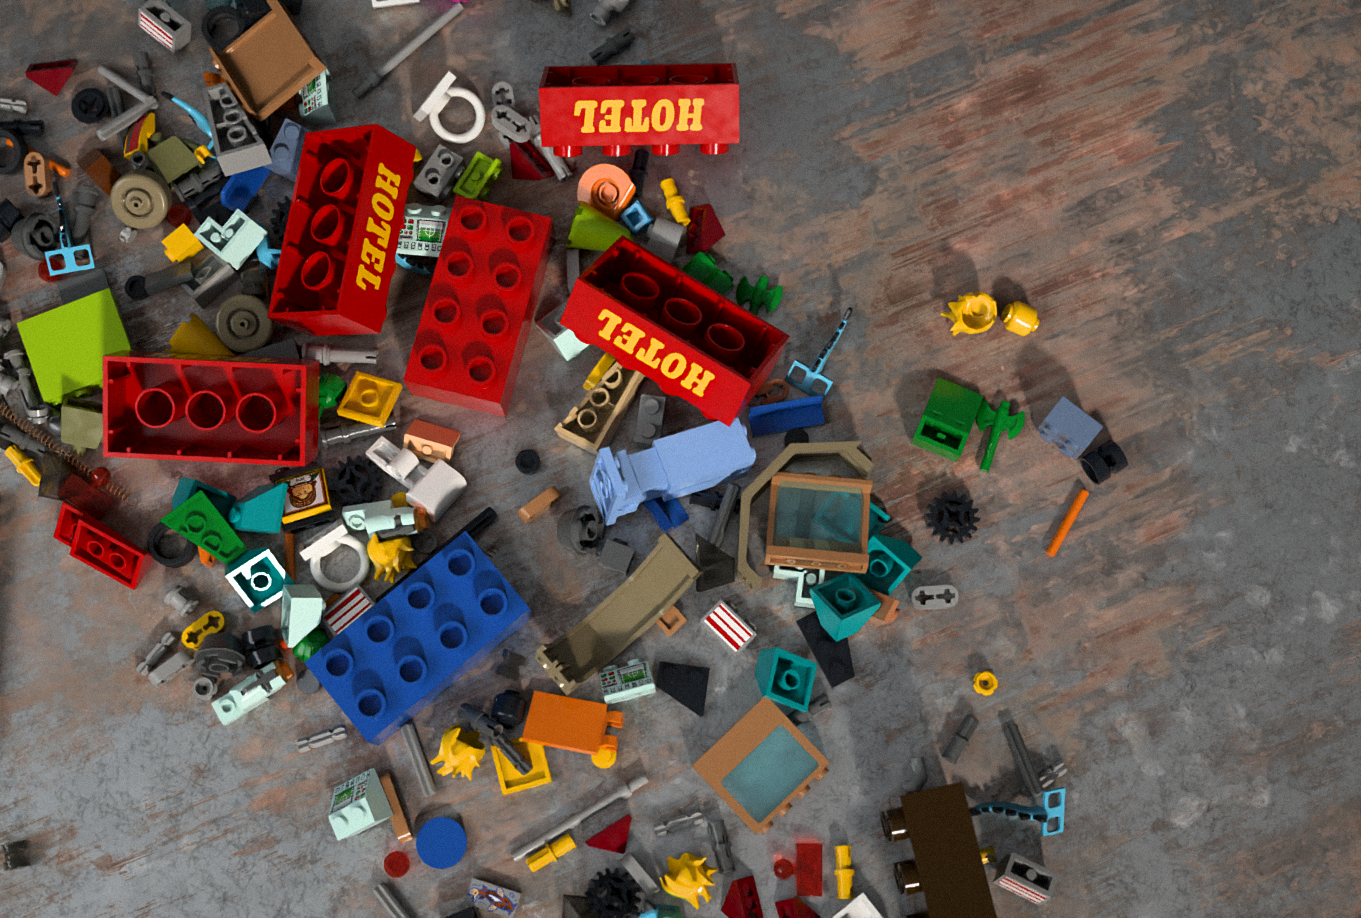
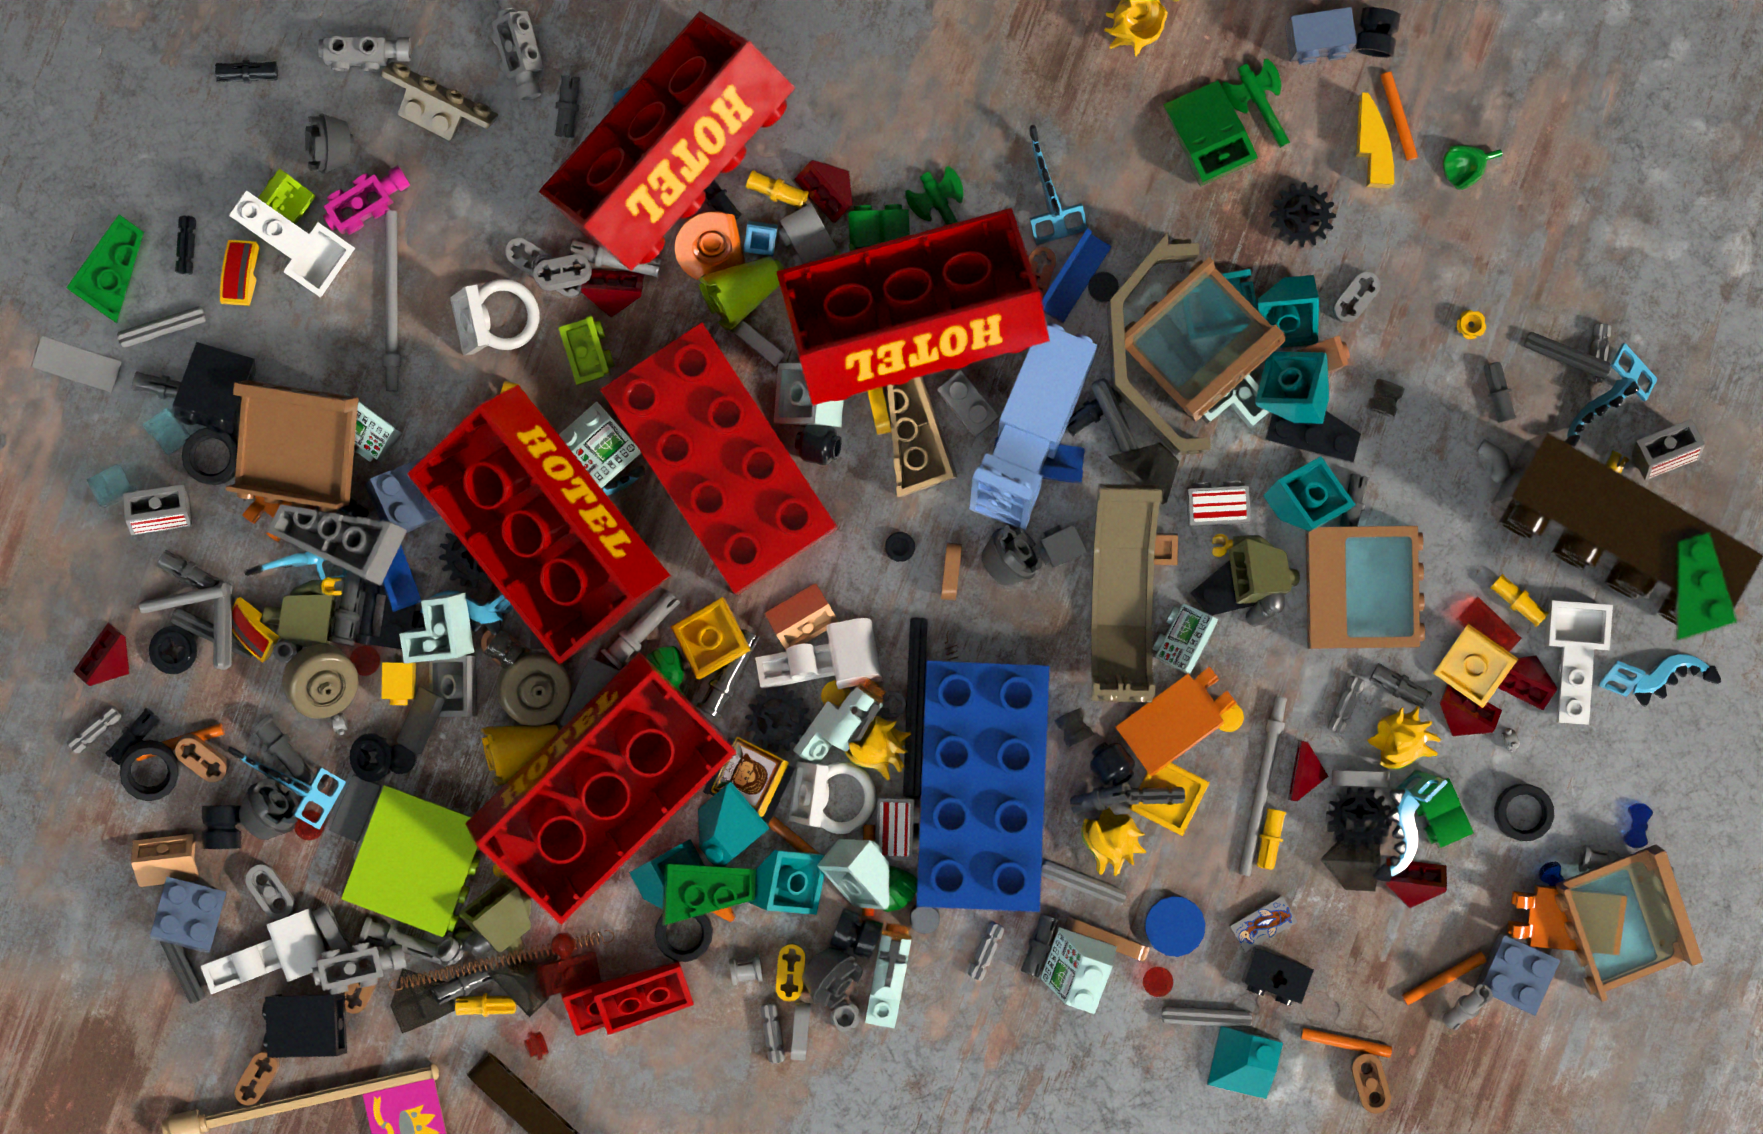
camera: 45 degrees left, 10 degrees up
reddish brown slope [77,148,122,197] -> none
light grey brick [414,144,466,205] -> none
none -> black gear [349,733,395,782]
none -> clear red plate [524,1031,549,1061]
none -> black head [795,425,842,465]
none -> dark grey pin [1021,913,1059,977]
none -> olive torso [1212,534,1300,627]
none -> yellow slope [1356,92,1394,188]
none -> clear smoke wheel [1366,379,1405,418]
none -> yellow tile [1433,624,1518,708]
none -> green piece [1443,144,1502,190]

